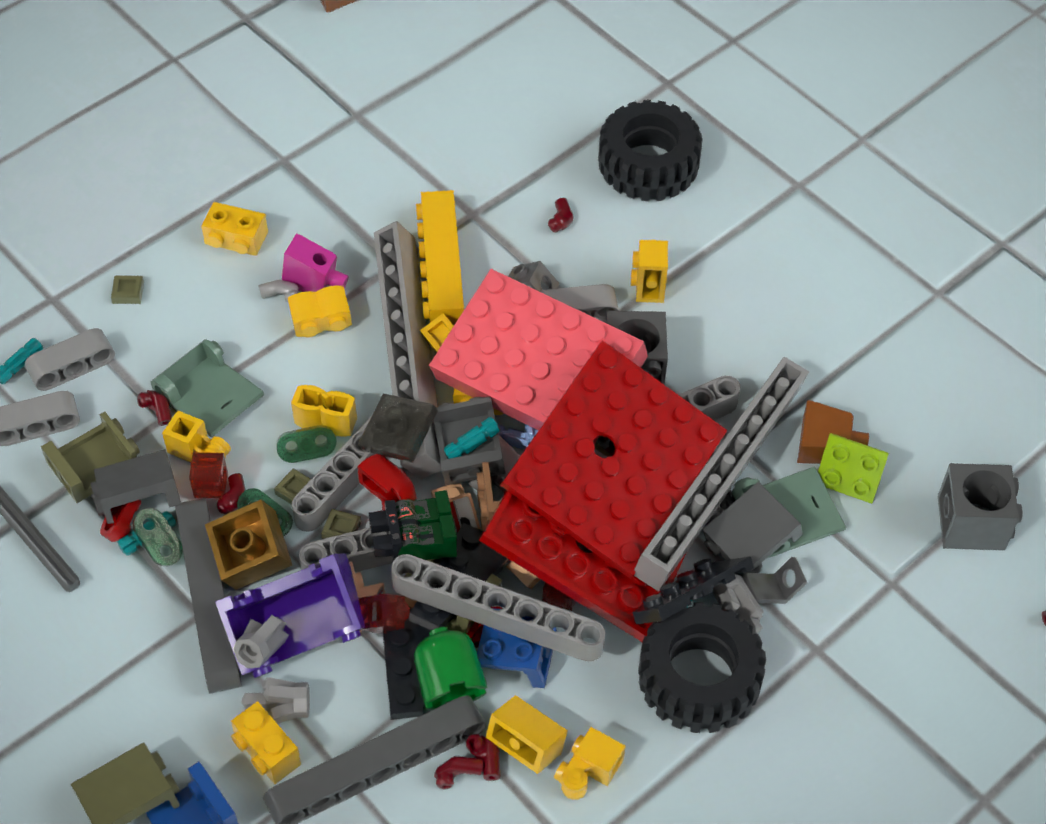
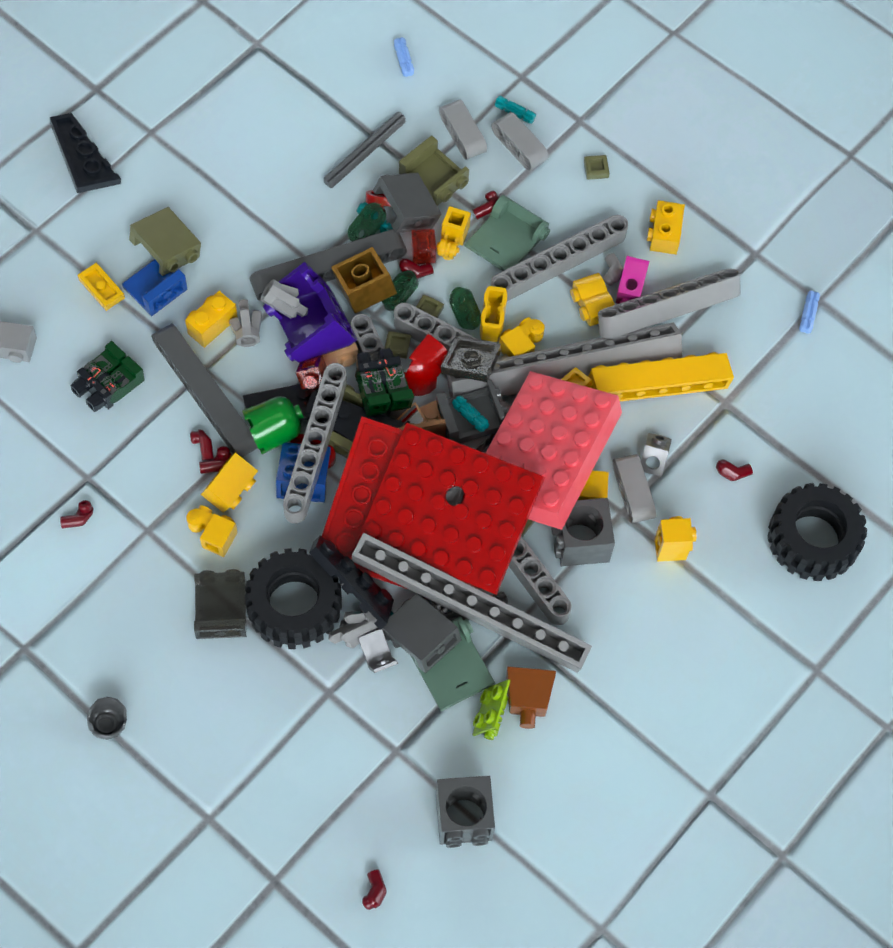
camera: 80 degrees right, 10 degrees up
none -> clear smoke panel [194,569,247,639]
none -> light grey beam [491,215,628,301]
none -> yellow brick [498,317,545,357]
none -> light grey beam [598,269,741,339]
none -> light blue axle [799,290,820,334]

